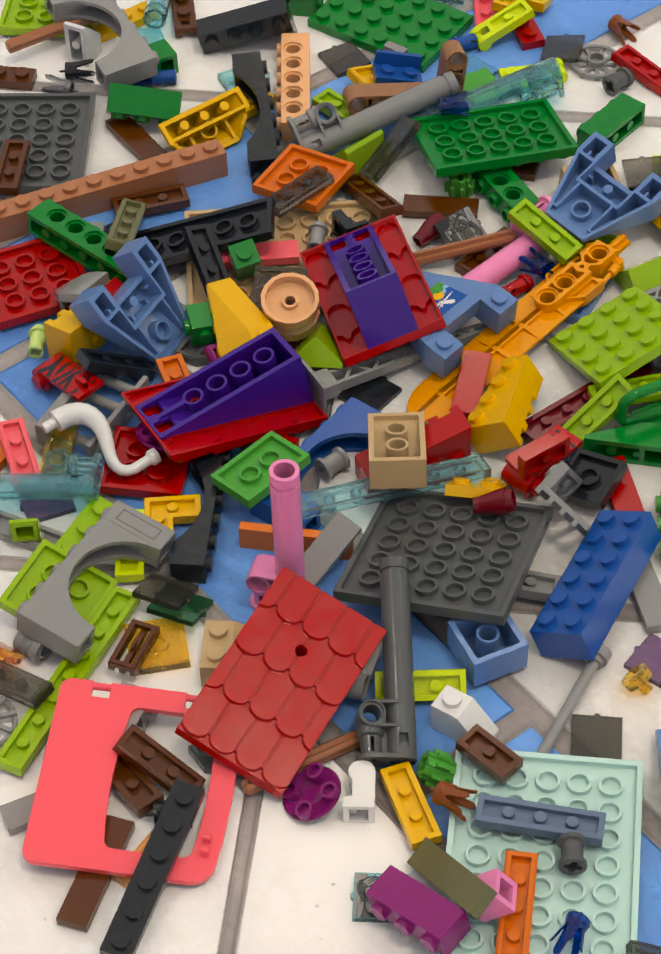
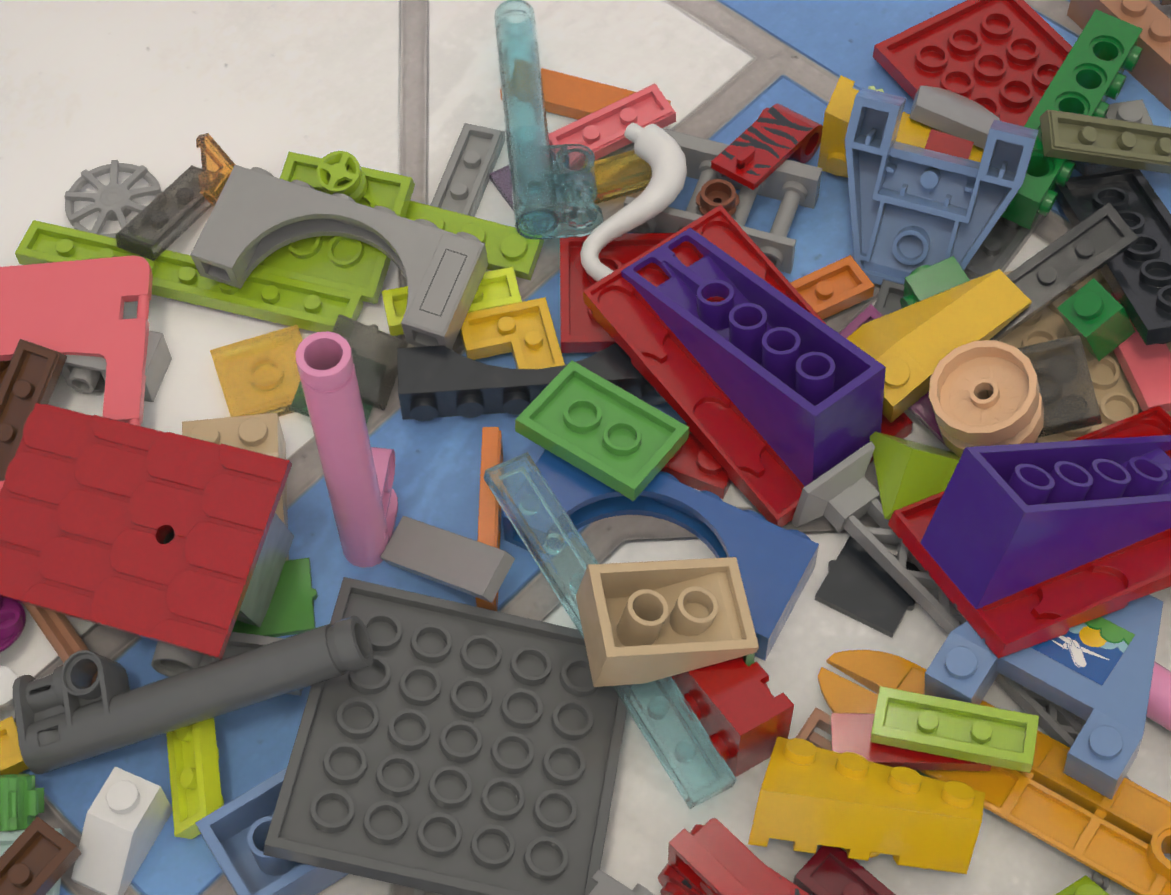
camera: 80 degrees right, 10 degrees up
lime slope [9,518,41,542] -> none
black plate [75,347,157,381] -> none
reddish brown tile [107,619,160,677] -> none
light grey bush [314,446,350,481] -> none
yellow plate [444,477,508,498] -> none
dark red cone [472,487,517,515] -> none
none -> lime wheel [316,151,368,202]
none -> copper plate [696,179,740,216]
none -> lime plate [870,686,1039,773]

